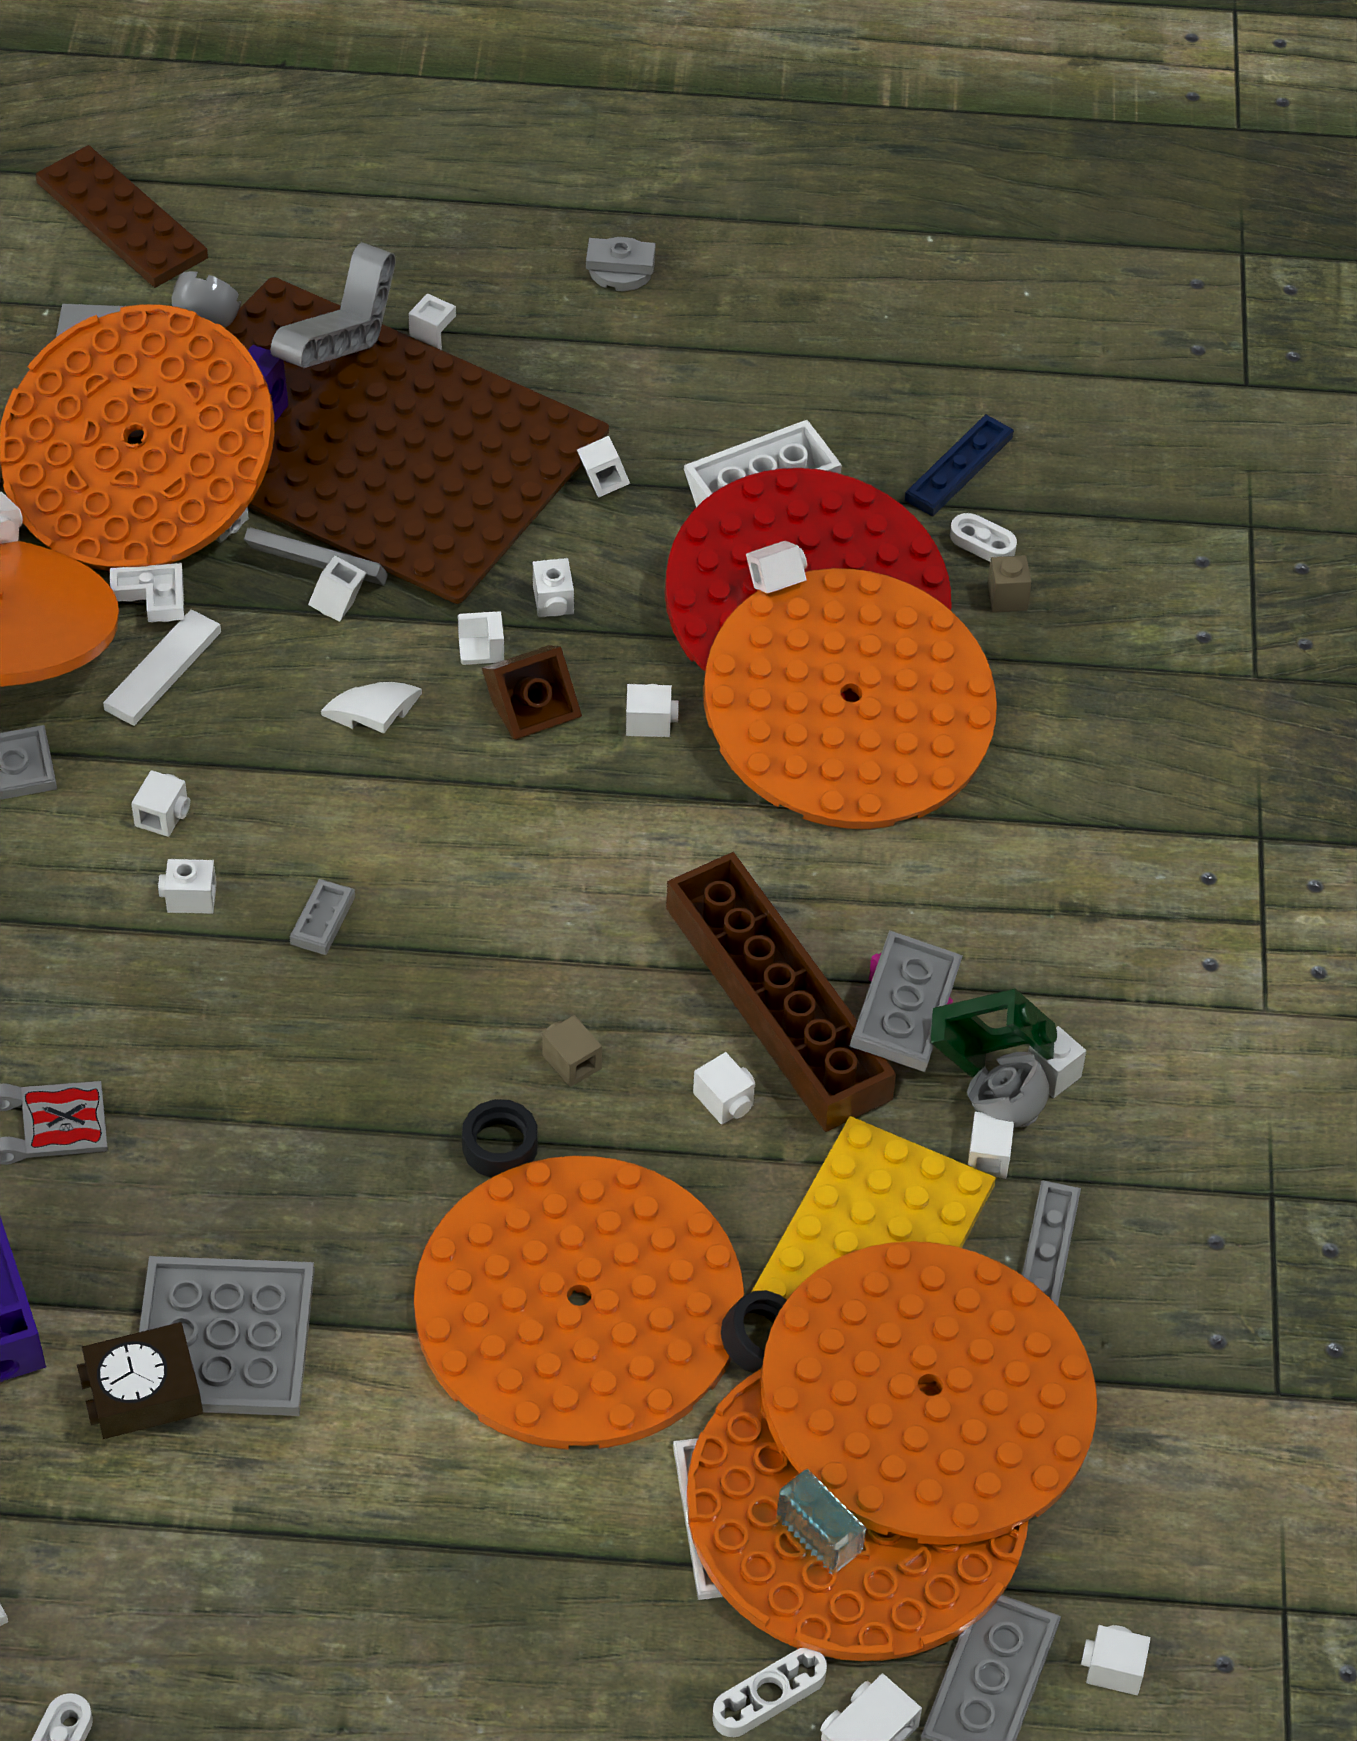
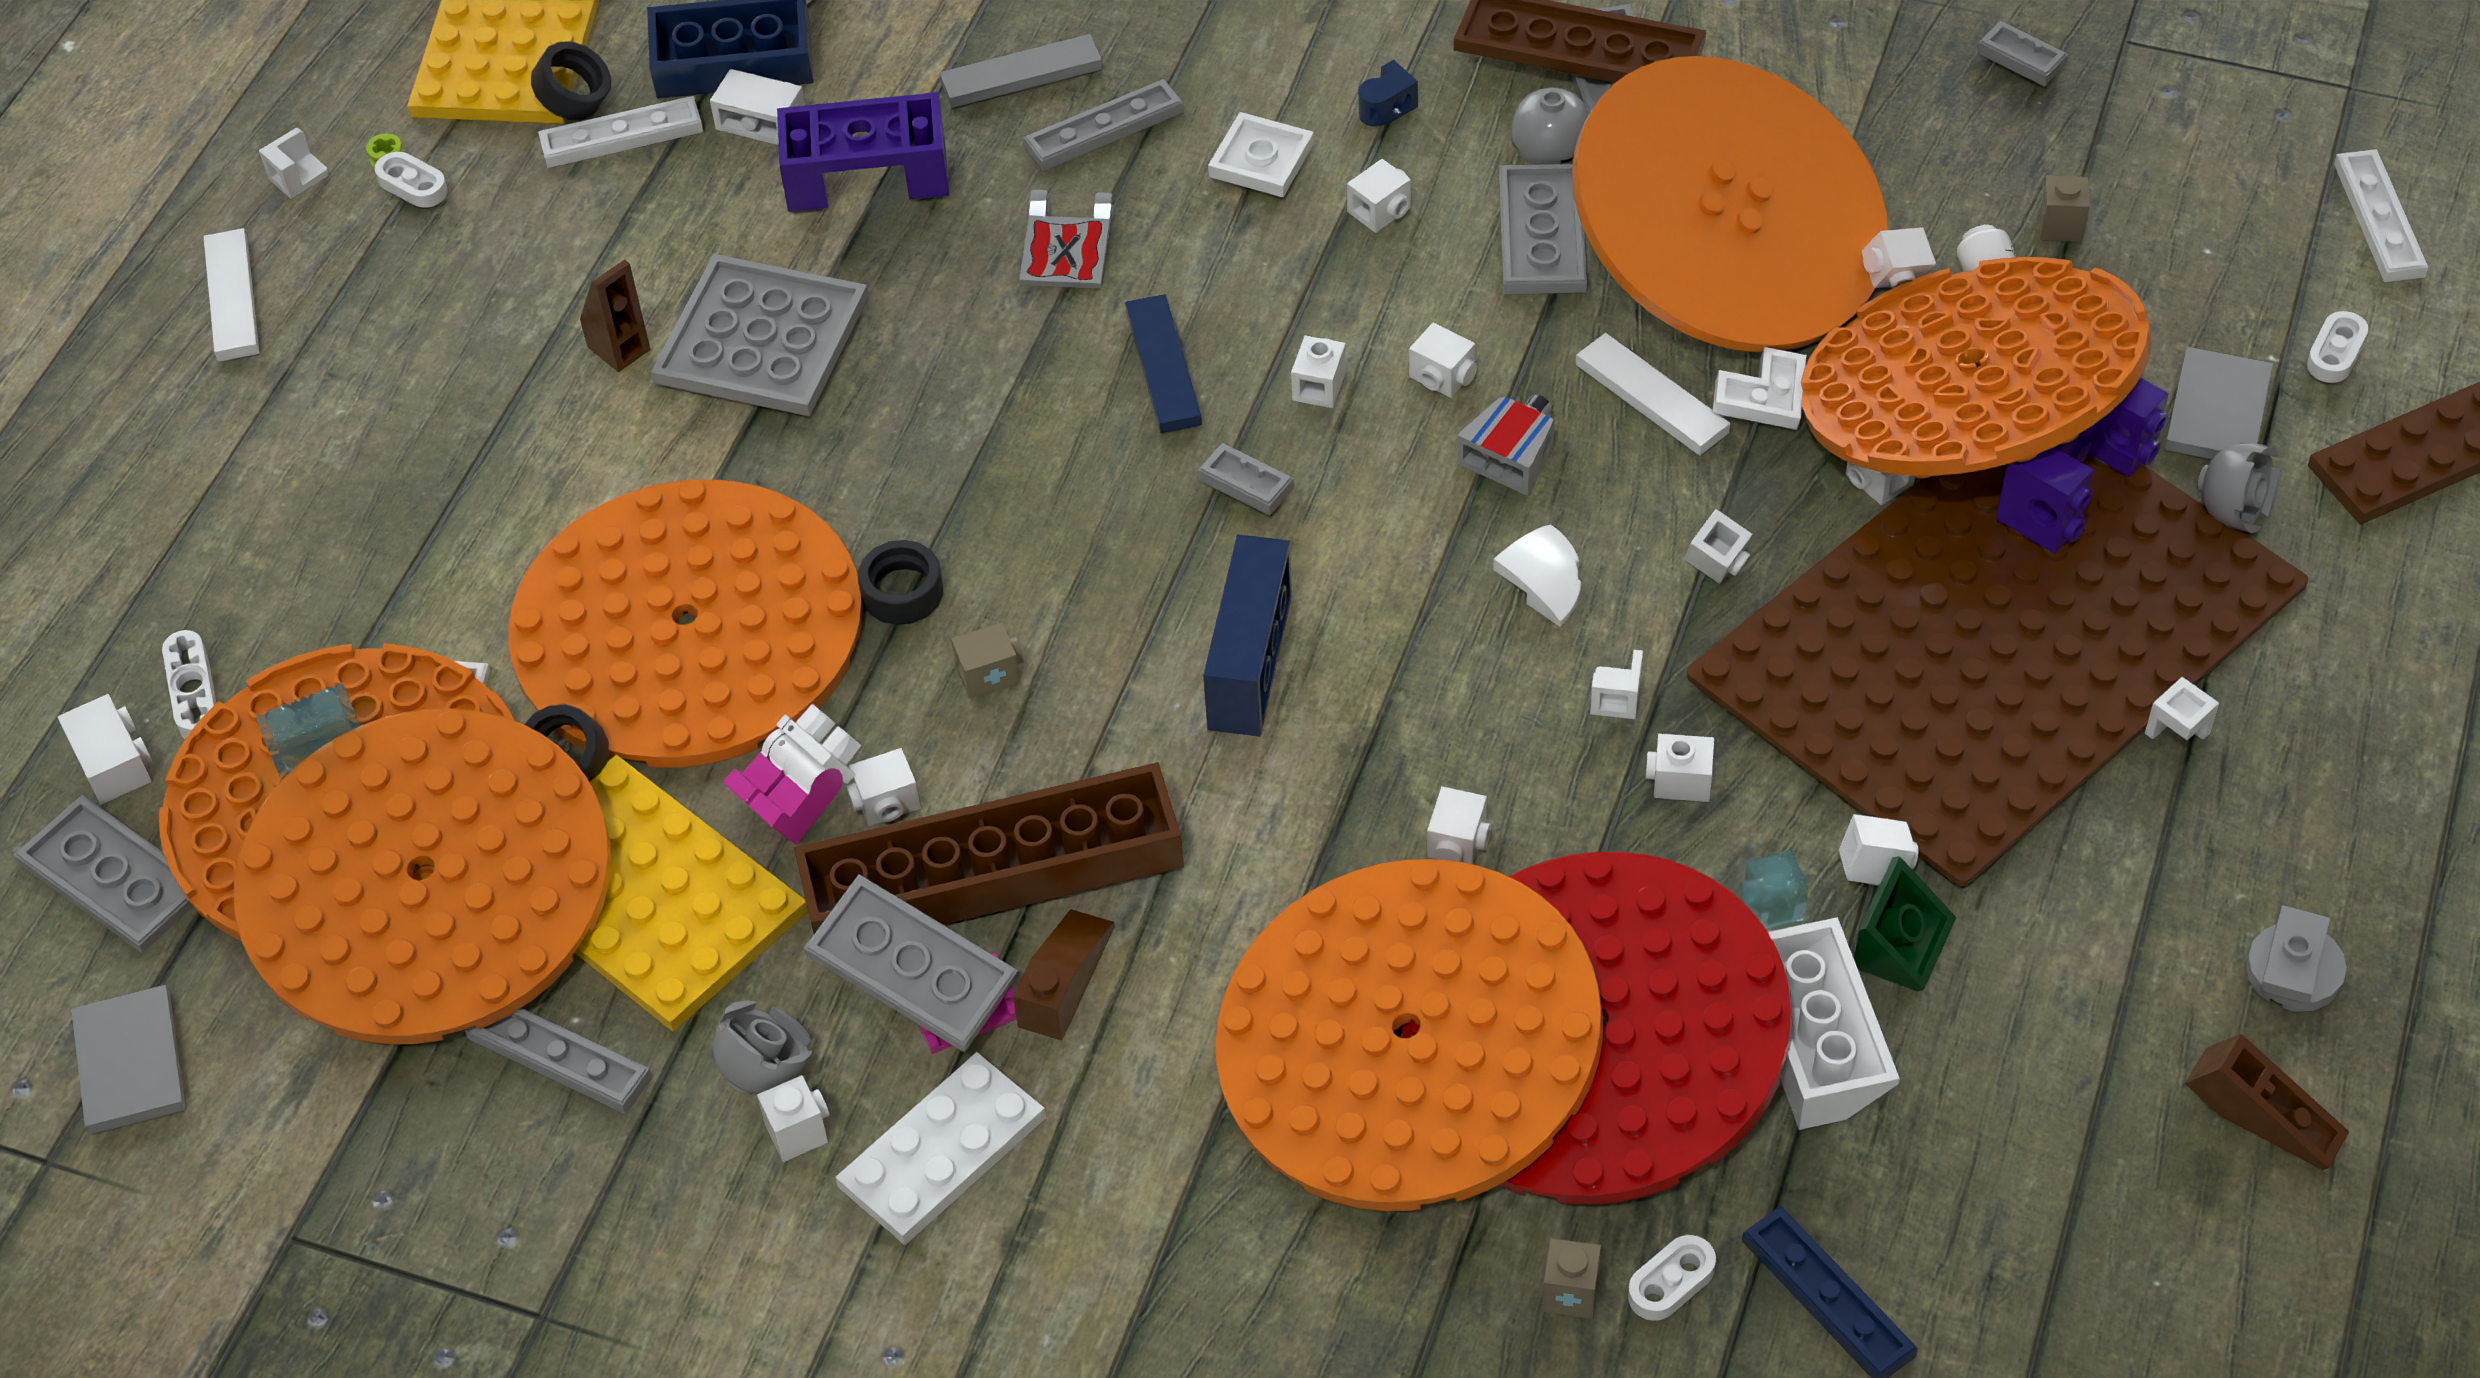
camera: 110 degrees right, 0 degrees up
dark brown brick [77,1322,203,1439] -> none
light grey tile [244,527,388,586] -> none
light grey beam [270,242,396,368] -> none
reddish brown slope [482,645,582,739] -> none
white brick [746,541,807,593] -> none
dark green window [930,988,1057,1077] -> none
white panel [968,1112,1014,1179] -> none
white brick [1081,1625,1151,1696] -> none
none -> light grey tile [71,985,186,1135]
none -> reddish brown slope [580,259,651,372]
none -> hips [723,704,862,845]
none -> white plate [835,1052,1046,1245]
none -> reddish brown slope [1013,909,1115,1041]
none -> dark blue tile [1125,294,1202,433]
none -> dark blue brick [1203,534,1292,737]
none -> light grey torso [1457,394,1554,496]
none -> clear light blue brick [1739,850,1809,929]
none -> dark green slope [1854,856,1956,991]
none -> reddish brown slope [2185,1034,2349,1170]
none -> white plate [2307,311,2368,383]

